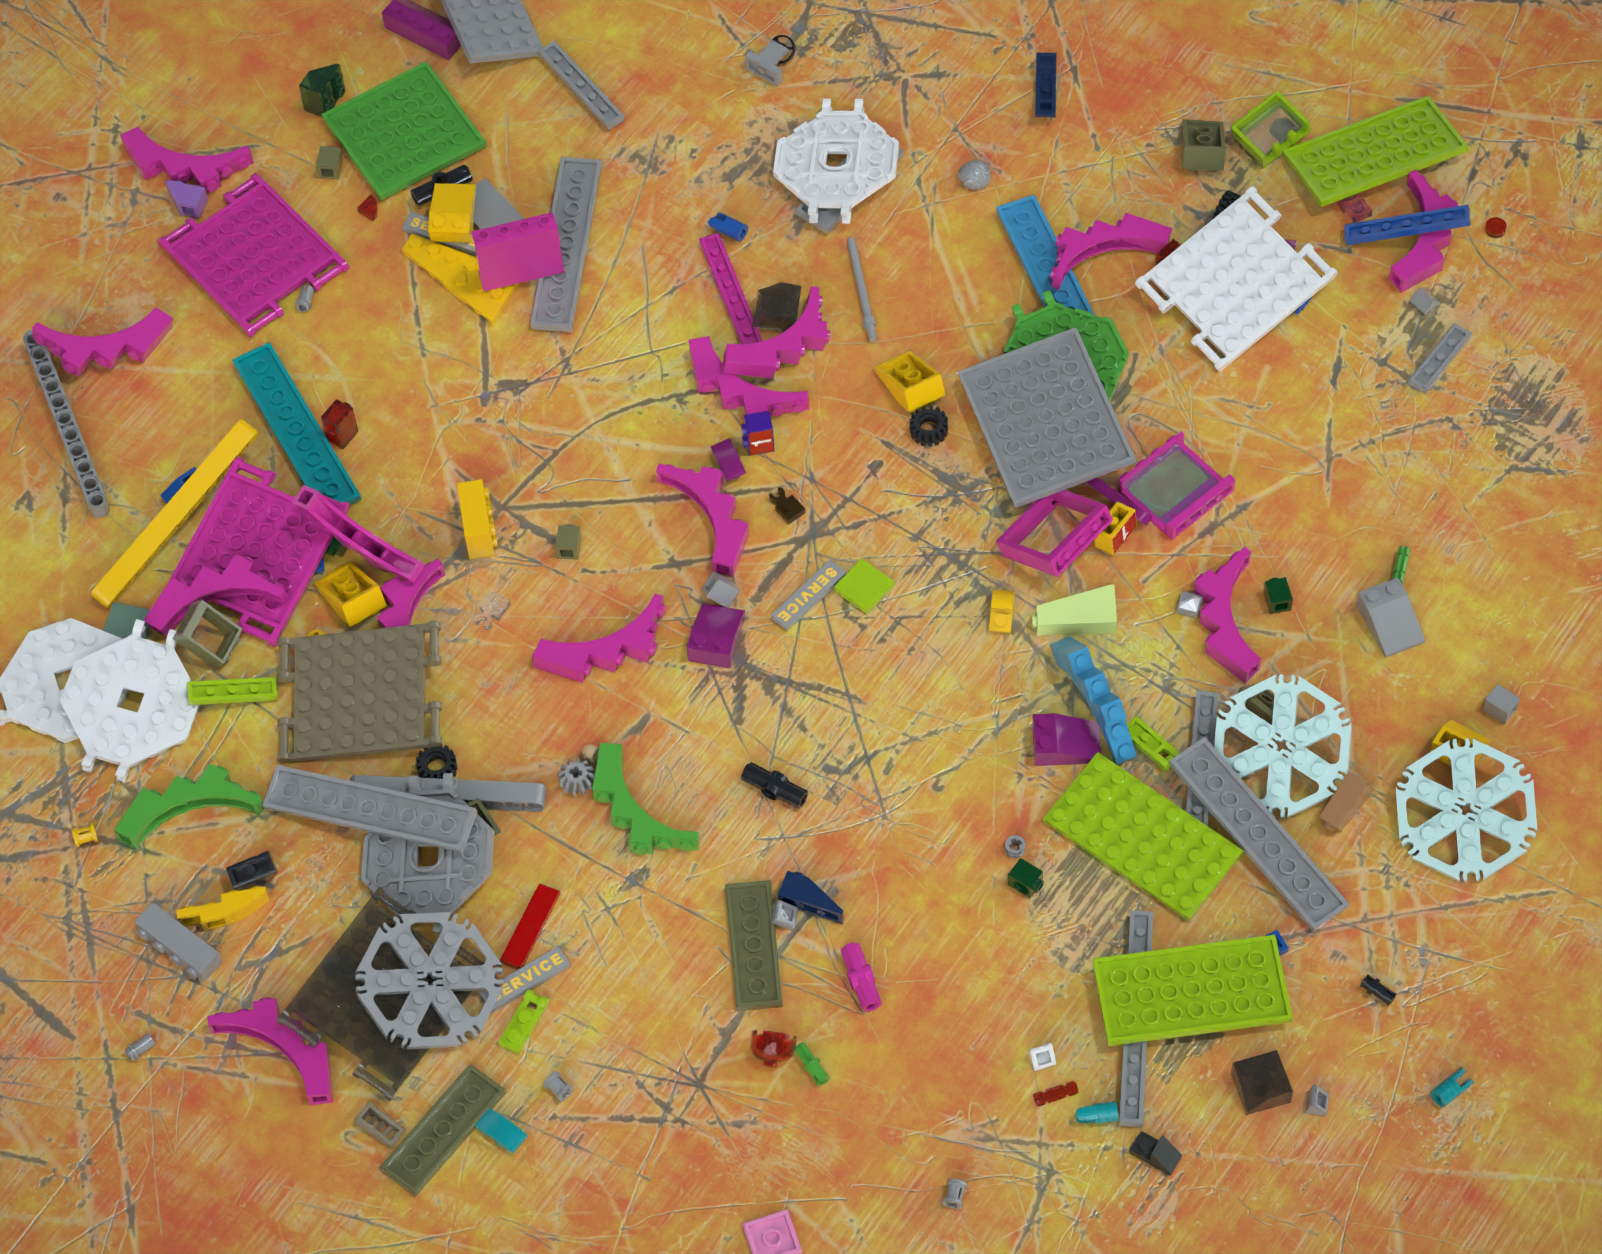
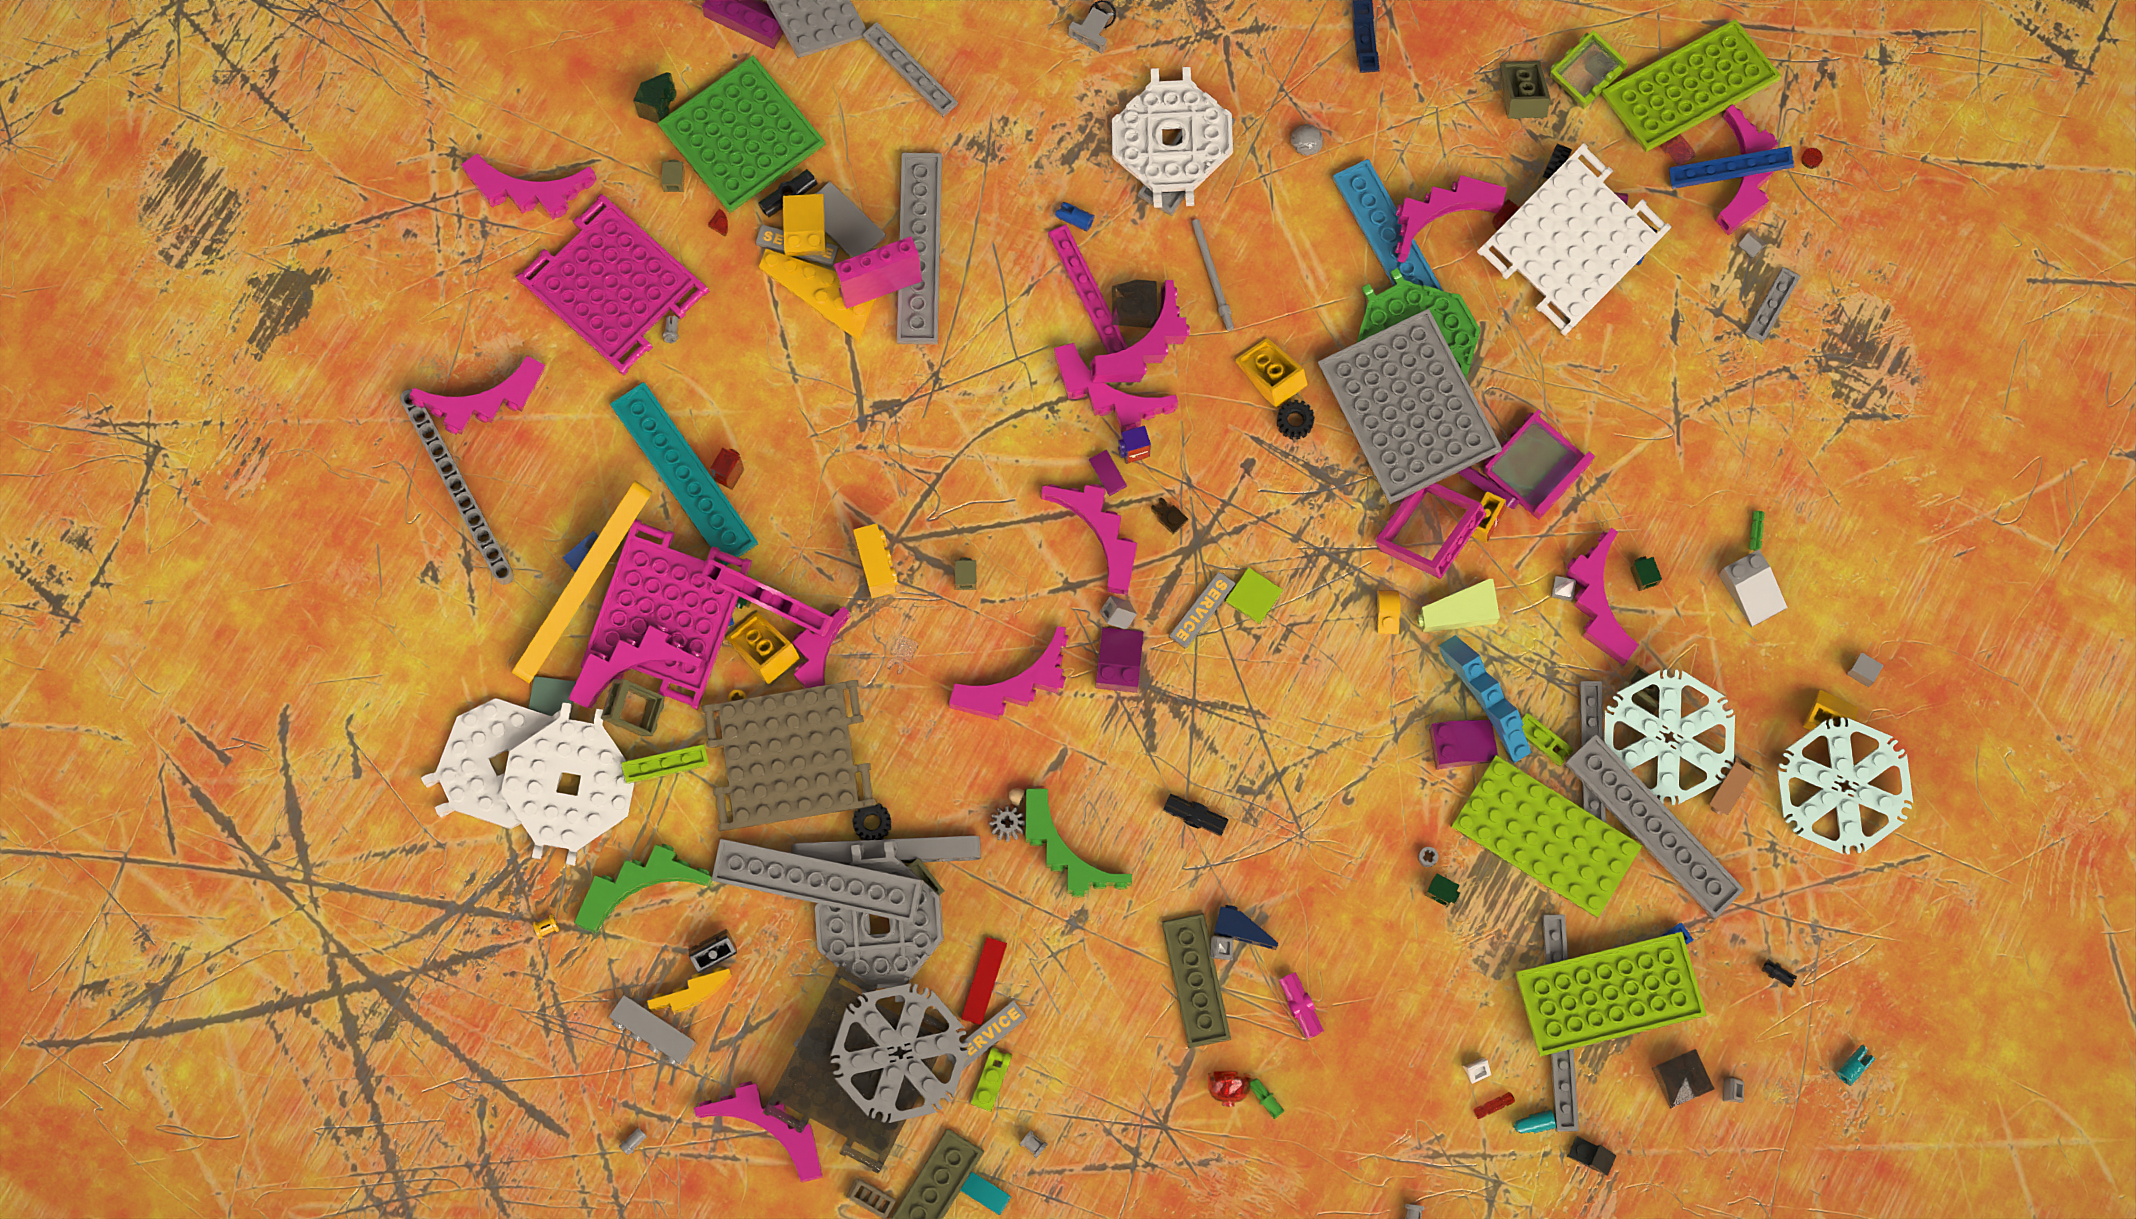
camera: 10 degrees left, 15 degrees up
medium lavender slope [165,180,208,219] -> none

